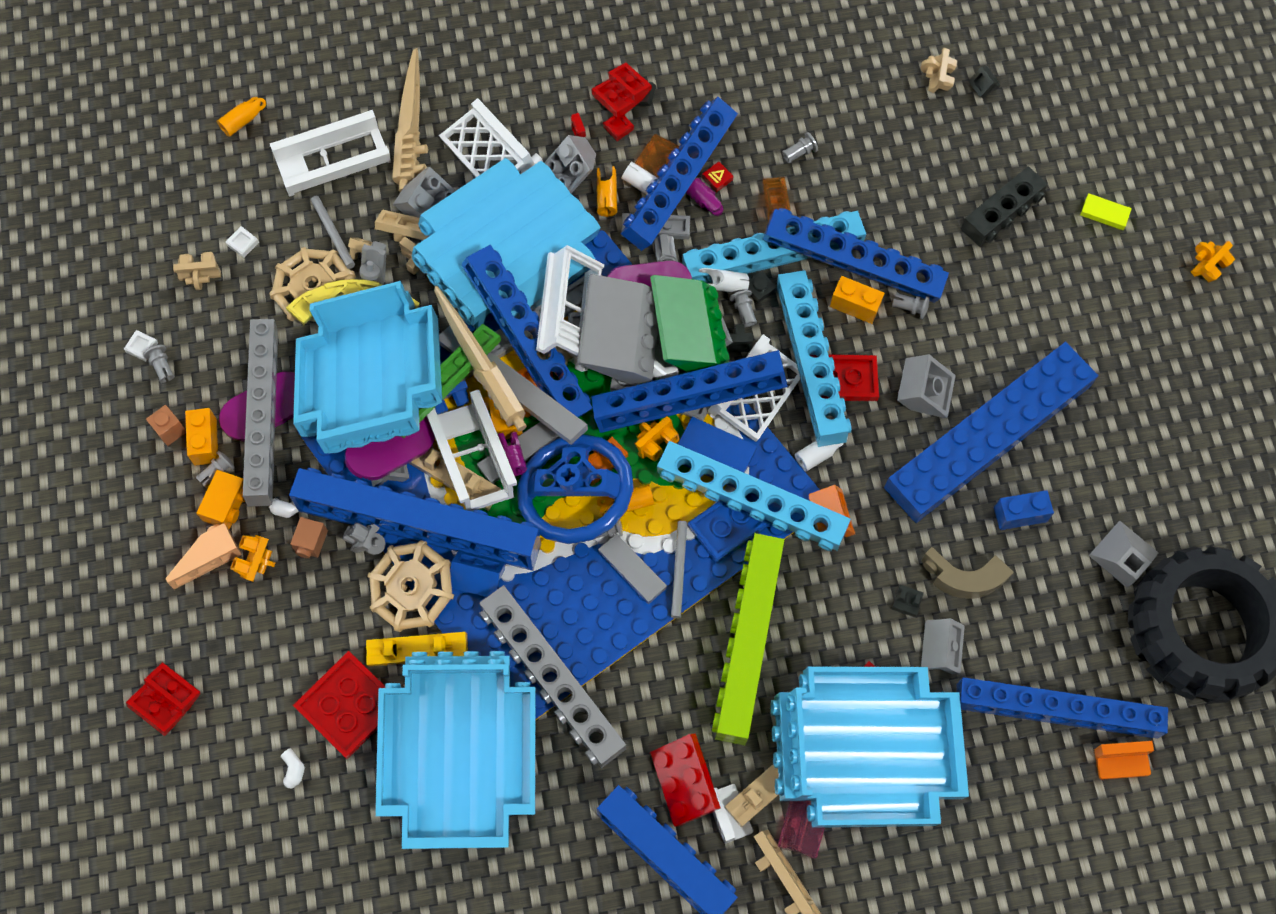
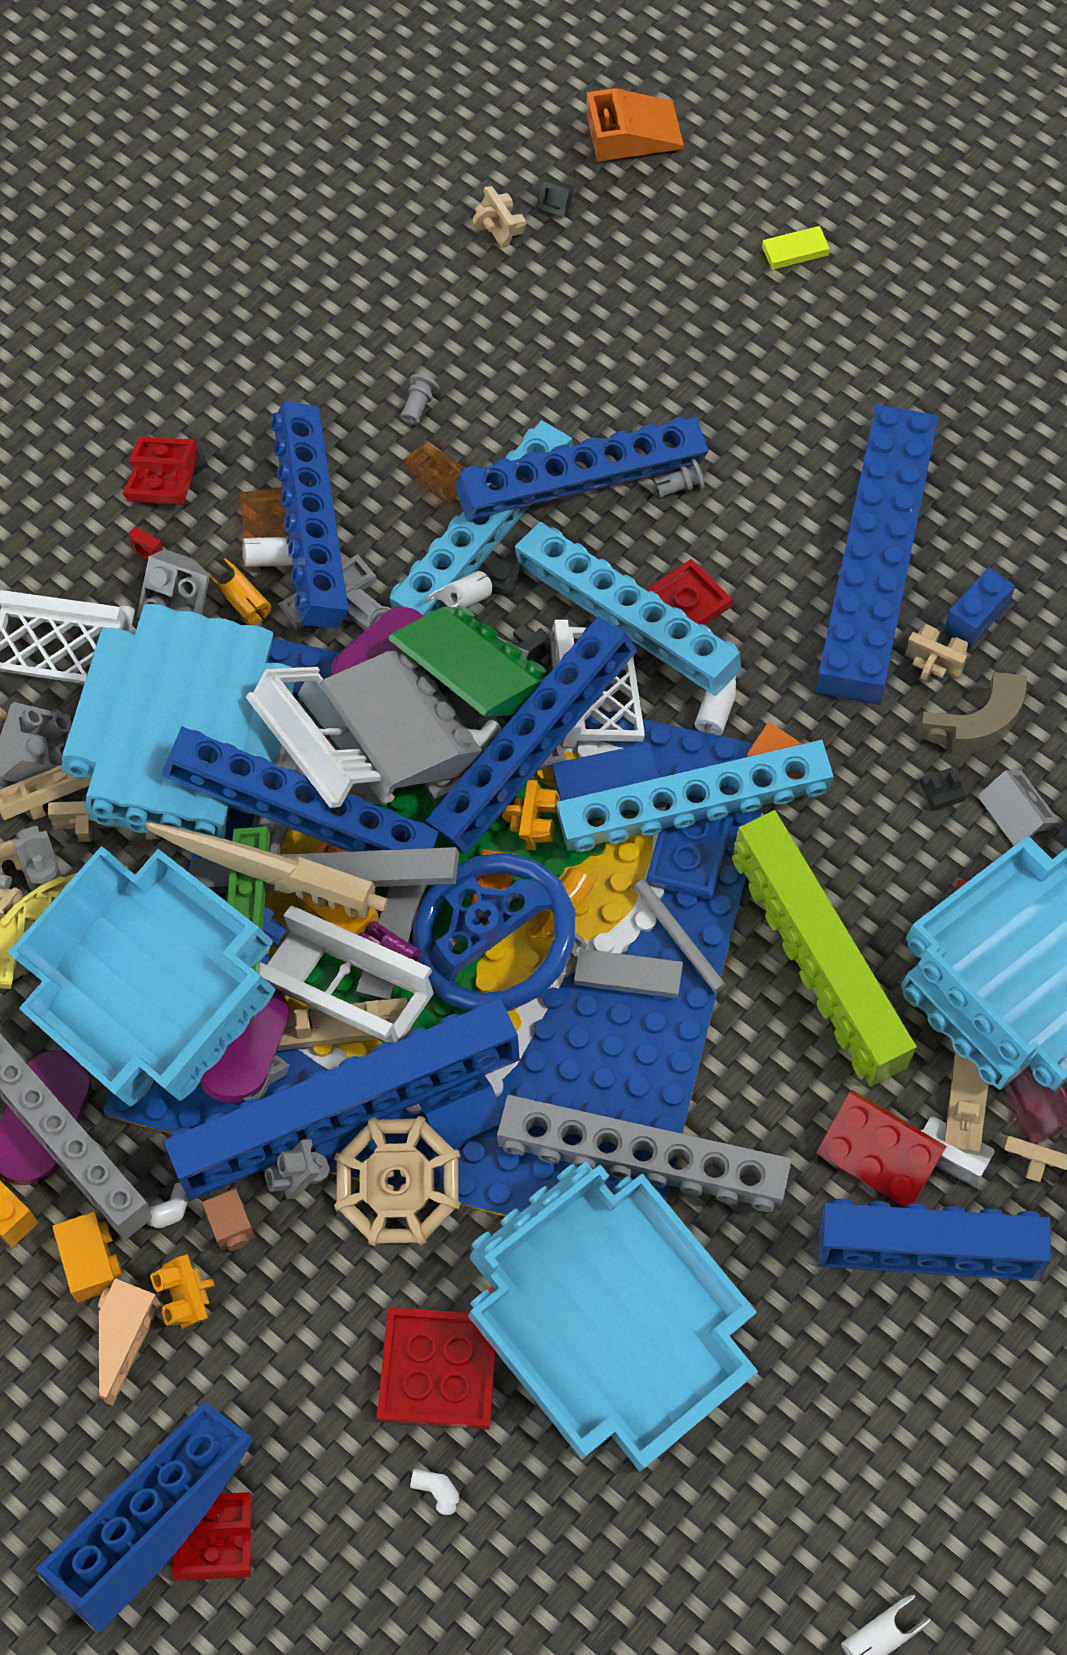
camera: 35 degrees left, 5 degrees down
light grey pin [196,451,235,488] -> none
yellow hinge [366,632,468,667] -> none
red tile [603,115,634,141] -> none
magenta hinge [686,178,724,217] -> none
red tile [702,161,734,193] -> none
light grey pin [729,290,757,327] -> none
light orange brick [830,276,885,324] -> none
light grey slope [897,354,956,418] -> none
pearl dark grey brick [961,166,1048,247] -> none
light orange hips [1191,241,1235,282] -> none
none -> blue slope [36,1402,253,1633]
none -> orange slope [587,88,684,162]
none -> tan hips [905,624,968,681]

